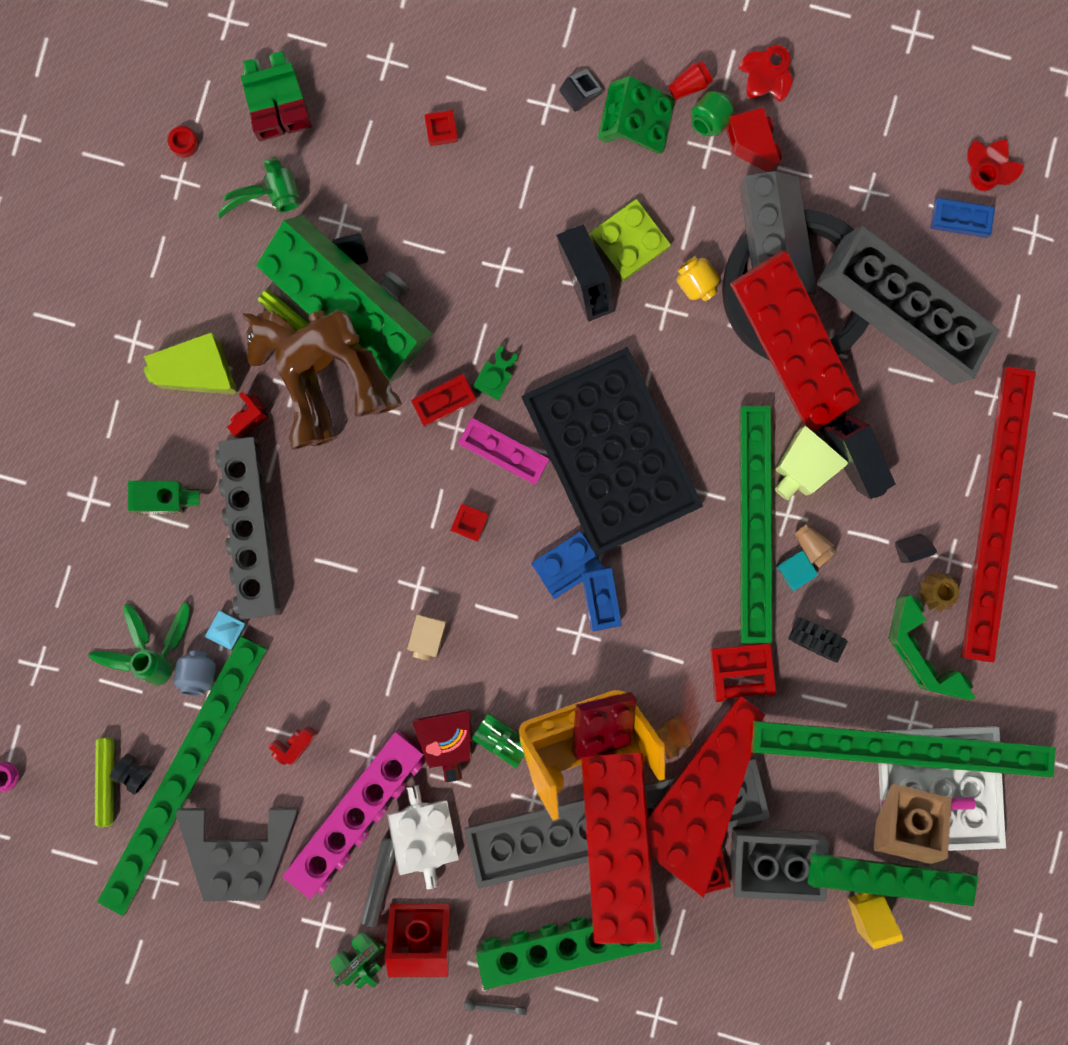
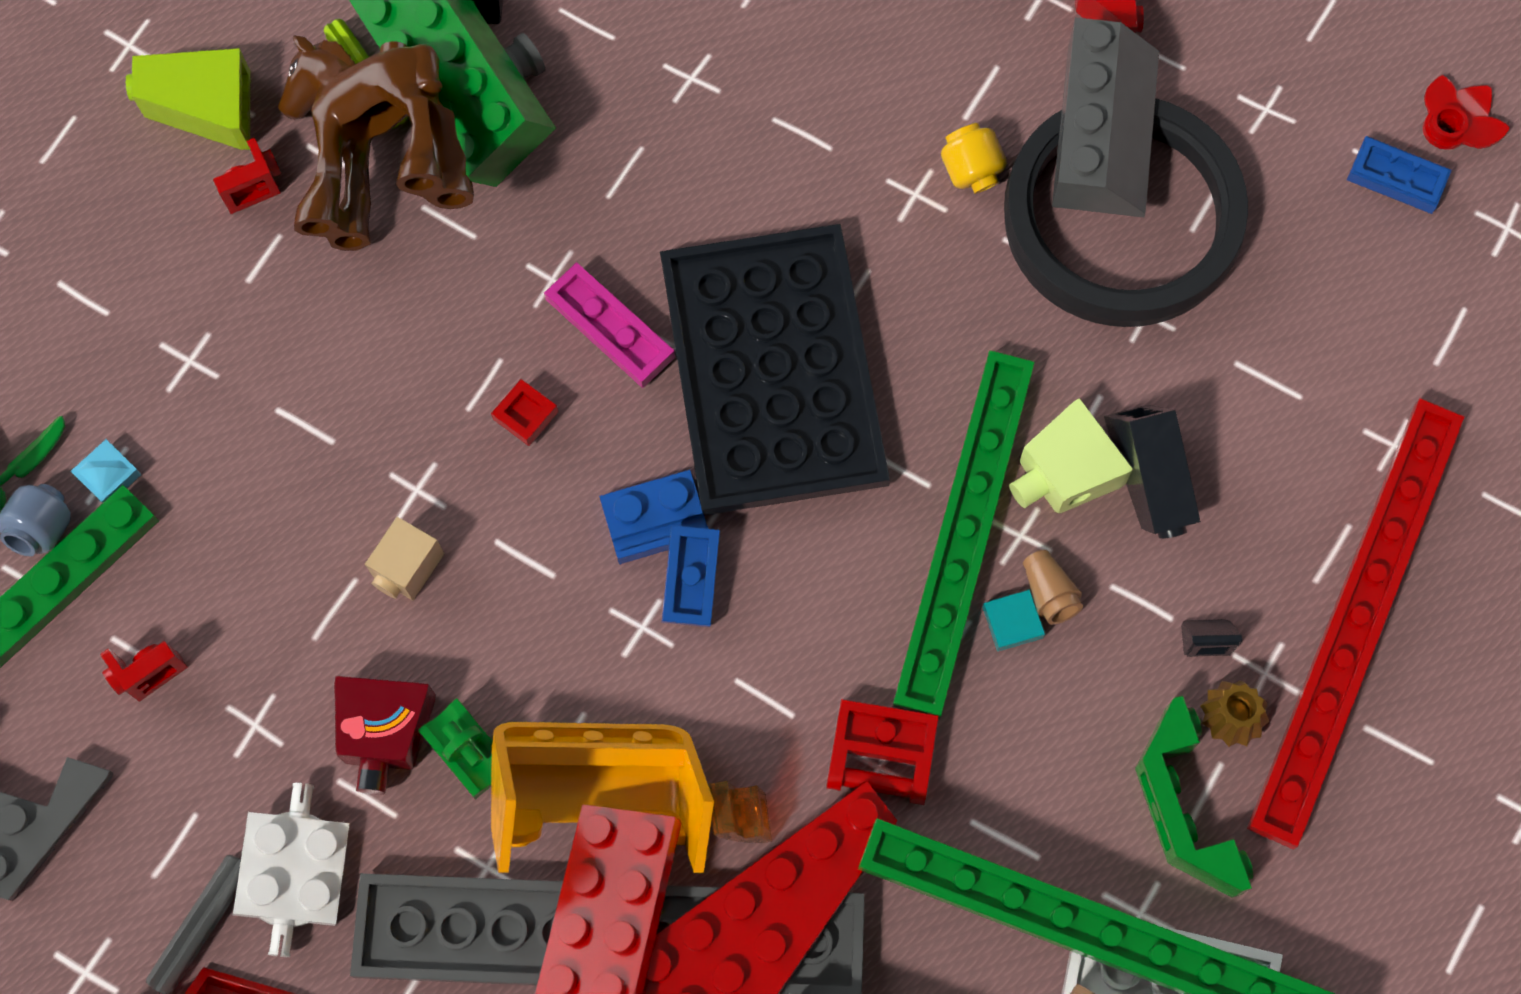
camera: 20 degrees right, 15 degrees down
green torso [128,481,200,515] -> none
dark grey brick [215,437,281,620] -> none
dark pink brick [282,729,426,899] -> none
red plate [411,374,477,428] -> none
green plate [473,346,518,402] -> none
black slope [556,224,615,322] -> none
dark red plate [571,692,637,759] -> none
lime plate [589,199,671,282] -> none
red plate [730,250,860,432] -> none
black tyre [788,617,848,663] -> none
dark grey brick [817,226,1000,385] -> none

